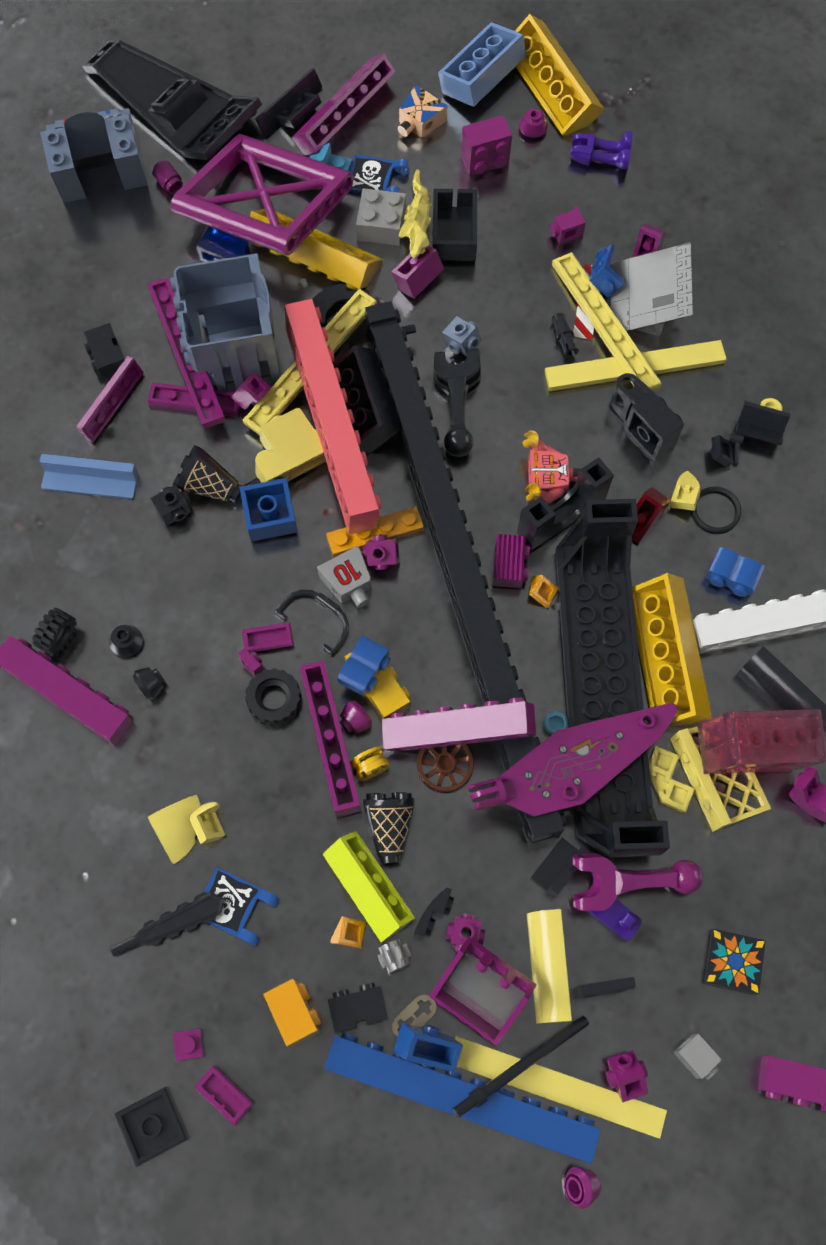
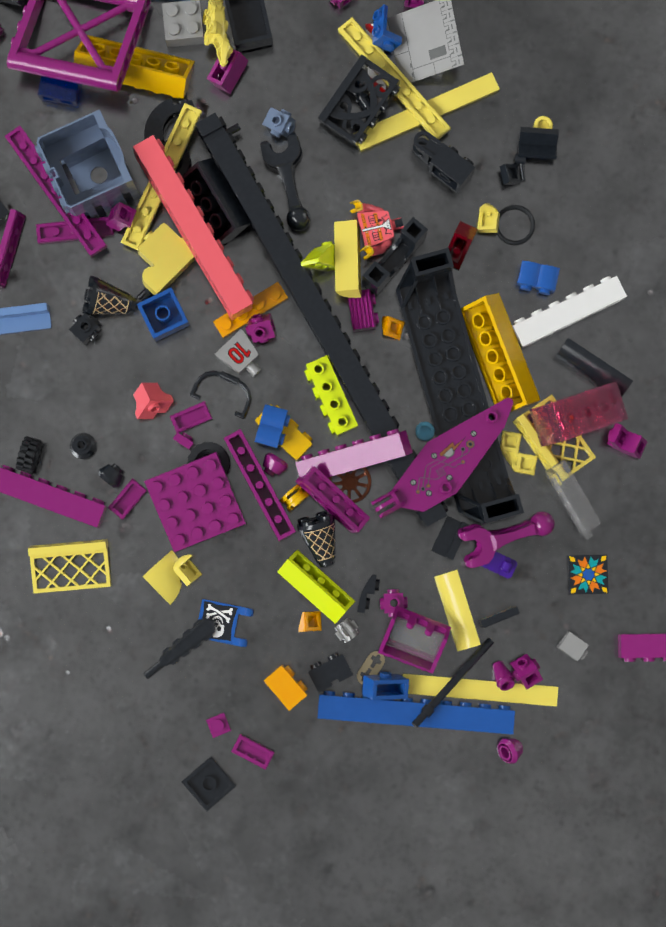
camera: 10 degrees left, 15 degrees up
none -> light yellow fence [28,539,111,593]
none -> magenta tile [108,478,147,520]
none -> coral brick [133,382,174,419]
none -> magenta plate [144,451,246,552]
none -> magenta fence [295,466,370,533]
none -> neon yellow slope [301,241,335,272]
none -> neon yellow brick [304,355,358,437]
none -> black fence [318,54,401,147]
none -> light yellow brick [334,220,362,298]
none -> magenta cone [493,661,515,691]
none -> clear panel [545,460,601,539]

